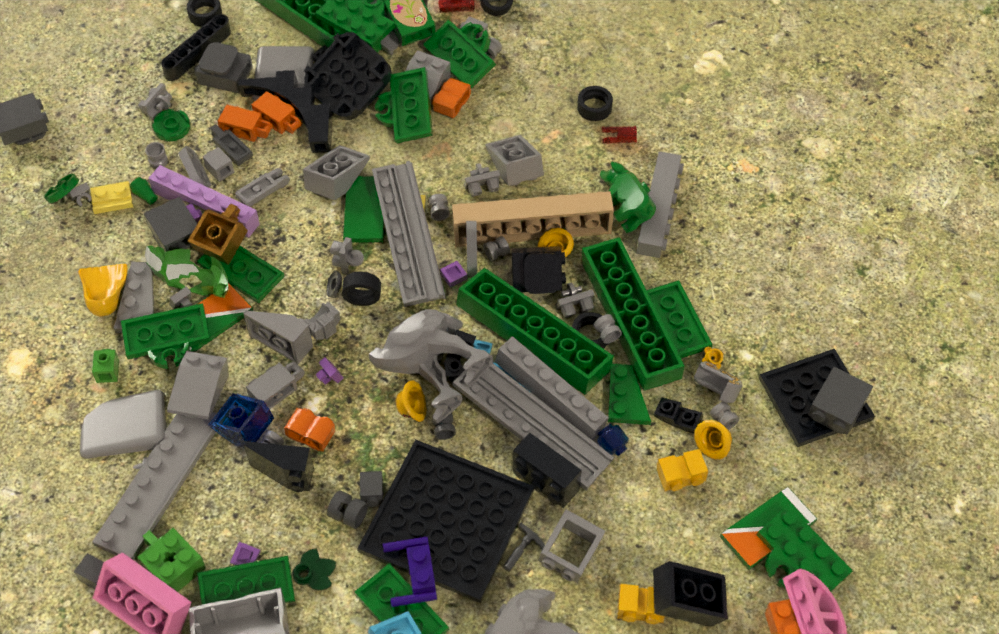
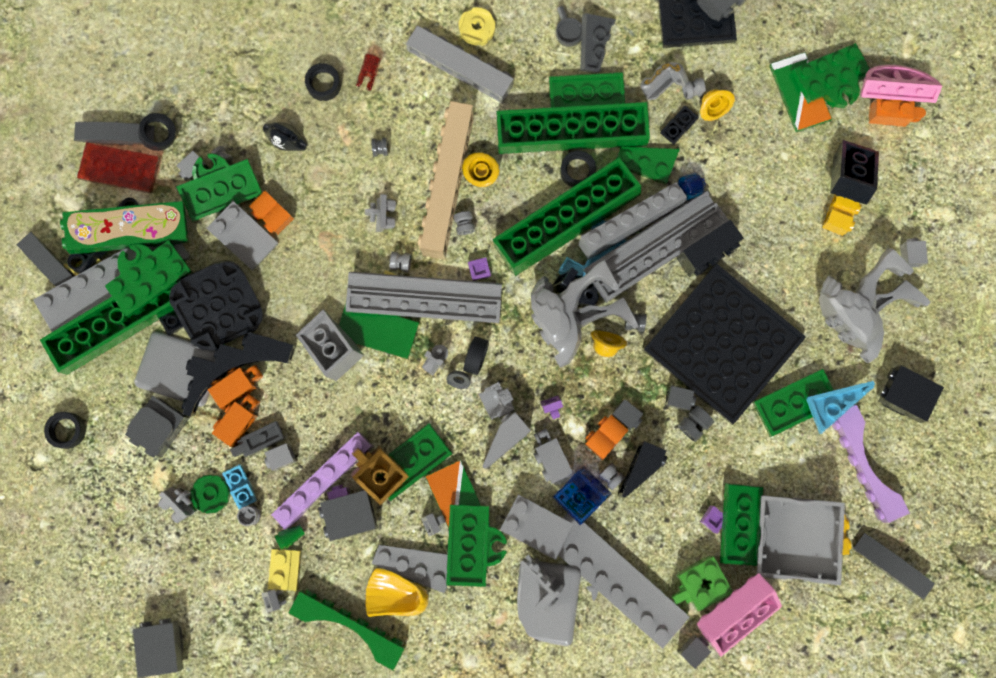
camera: 70 degrees left, 25 degrees up
green tile [44,174,79,204] -> none
bright green brick [92,349,119,383] -> none
bright green animal [145,246,228,298] -> none
black beam [161,14,231,81] -> none
light grey beam [178,146,211,188] -> none
light grey hinge [235,168,290,207] -> none
dark green plate [292,548,336,591] -> none
green plate [375,67,433,144] -> none
dark purple plate [383,537,437,607] -> none
light grey beam [466,221,477,277] -> none
light grey slope [485,135,544,186] -> none
dark grey piece [503,523,545,572] -> none
black brick [511,246,566,294] -> none
light grey window [538,509,605,583] -> none
light grey hips [555,282,594,318] -> none
light grey wheel [594,314,622,344] -> none
green animal [600,161,656,233] -> none
yellow brick [656,449,708,491] -> none
yellow plate [702,347,723,369] -> none
none -> medium azure slope [222,464,257,509]
none -> black hat [262,122,308,151]
none -> green arch [288,589,406,671]
none -> dark grey wheel [371,137,389,157]
none -> light yellow plate [459,7,495,46]
none -> light grey plate [520,554,564,613]
none -> dark grey piece [555,6,582,47]
none -> dark grey wing [580,13,616,73]
none -> dark grey brick [612,399,643,430]

